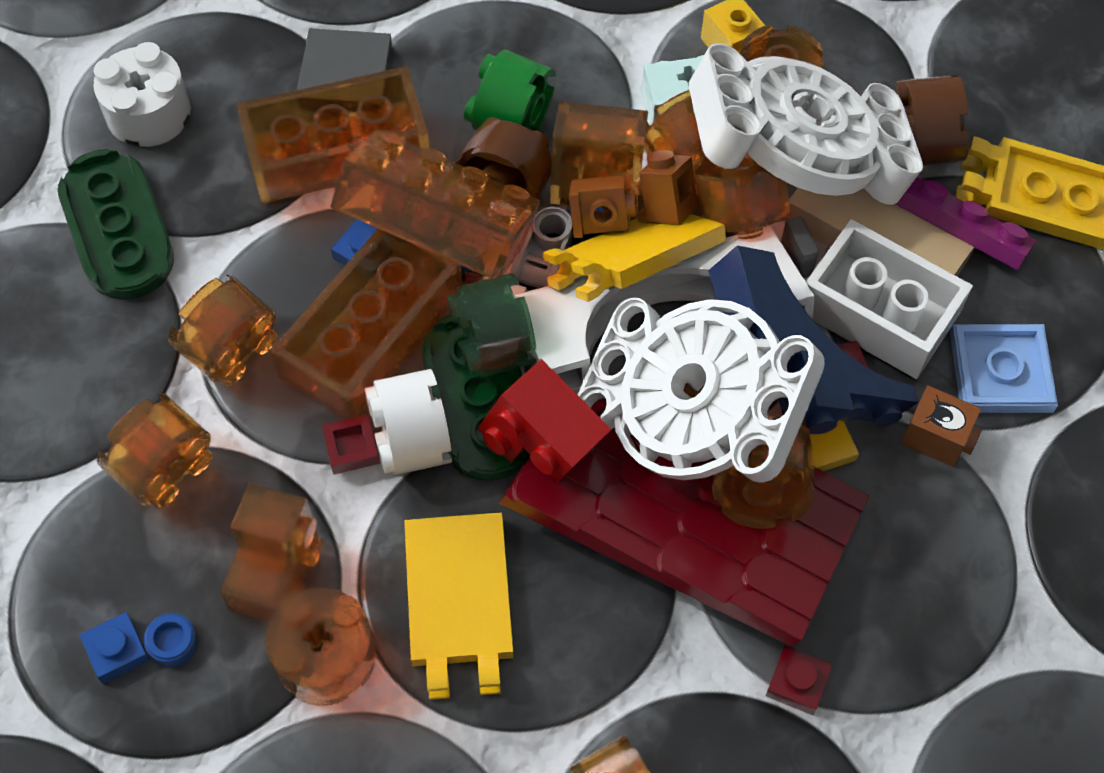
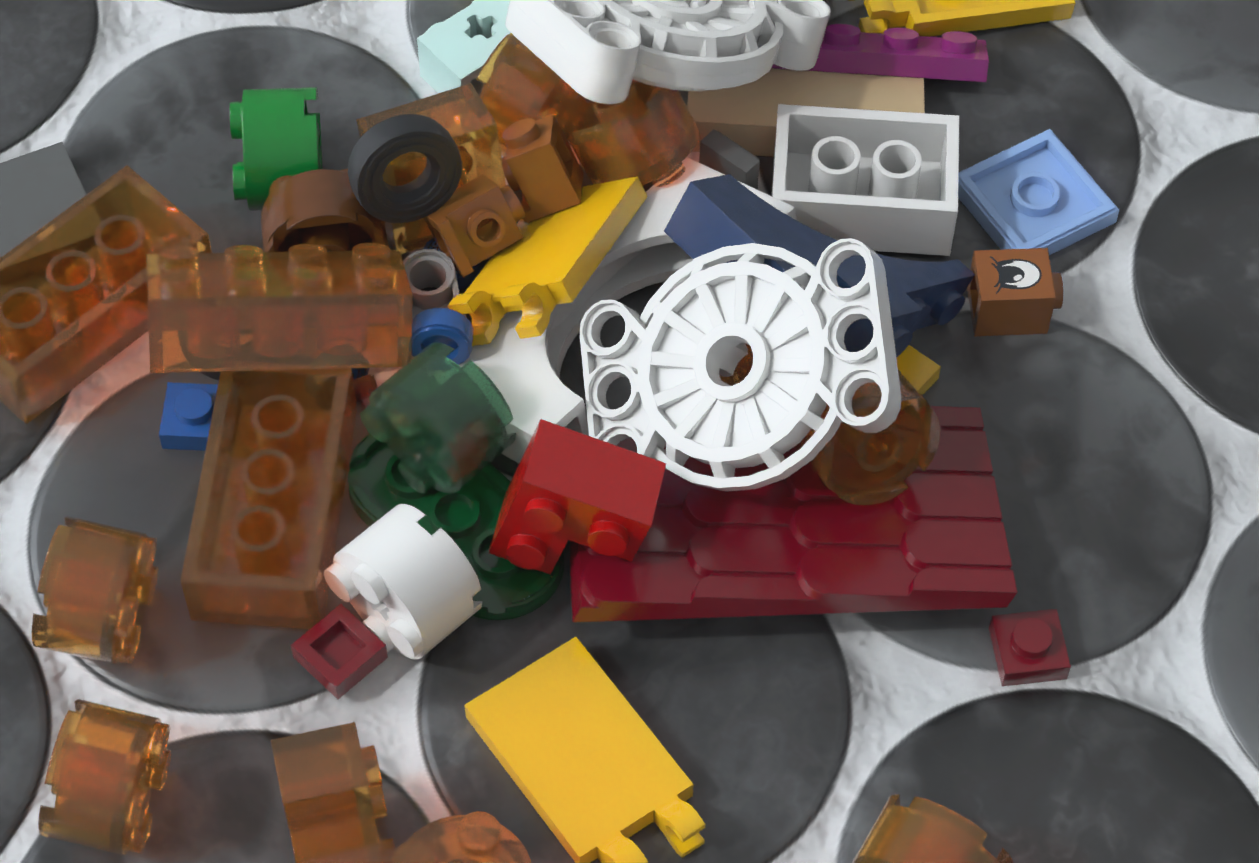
camera: 30 degrees left, 5 degrees down
none -> black tyre [348,114,462,223]
none -> blue tile [408,308,473,368]

